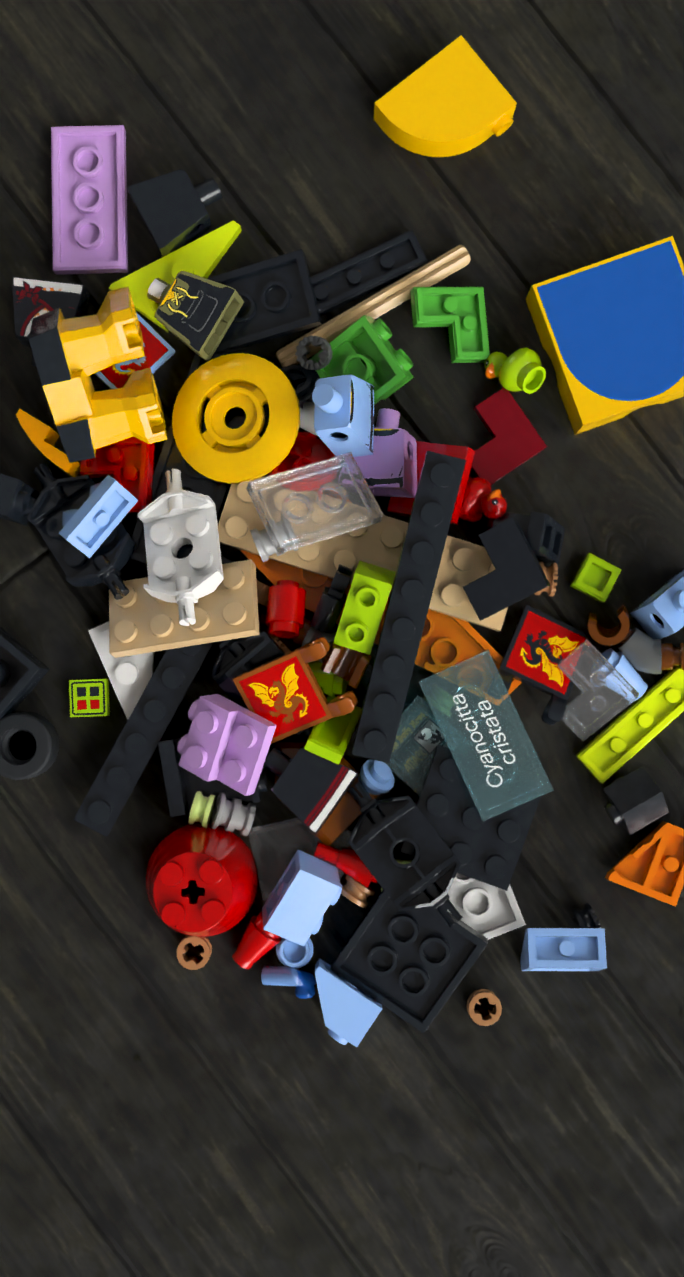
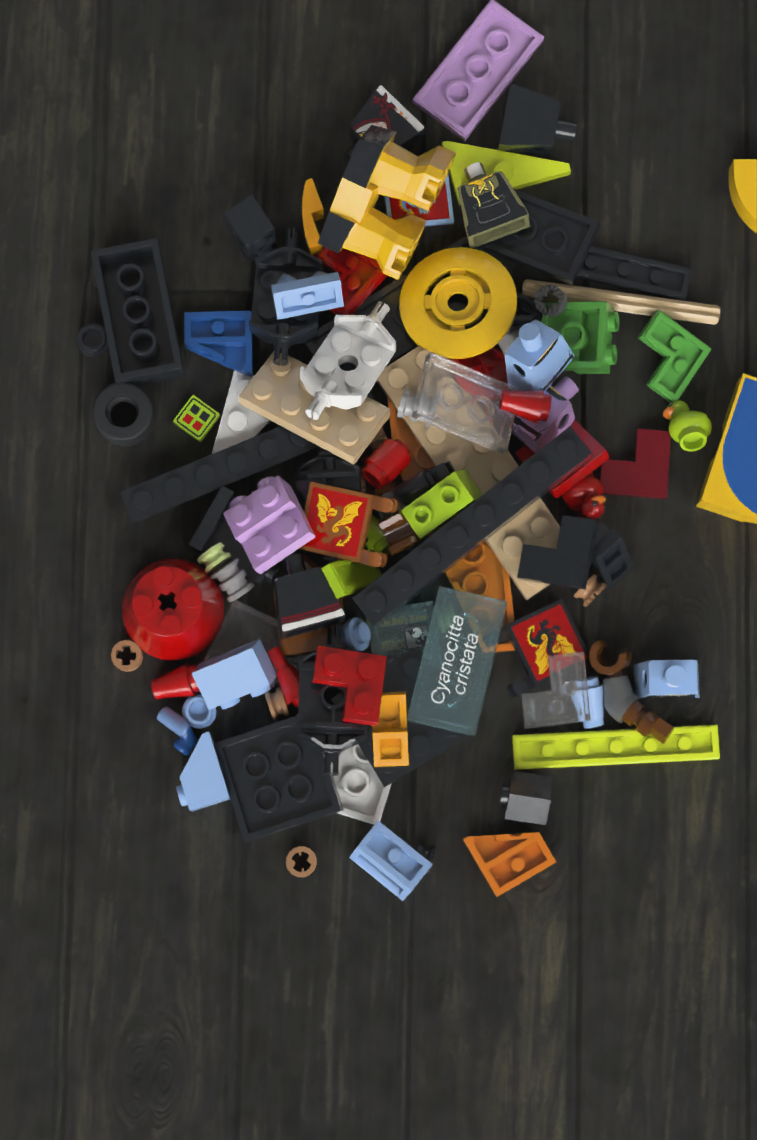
camera: 35 degrees right, 5 degrees down
lime tile [570,553,622,603] -> none
none -> blue wing [184,311,253,376]
none -> red plate [312,646,387,726]
none -> light orange slope [372,691,409,767]
none -> red cone [499,389,552,424]

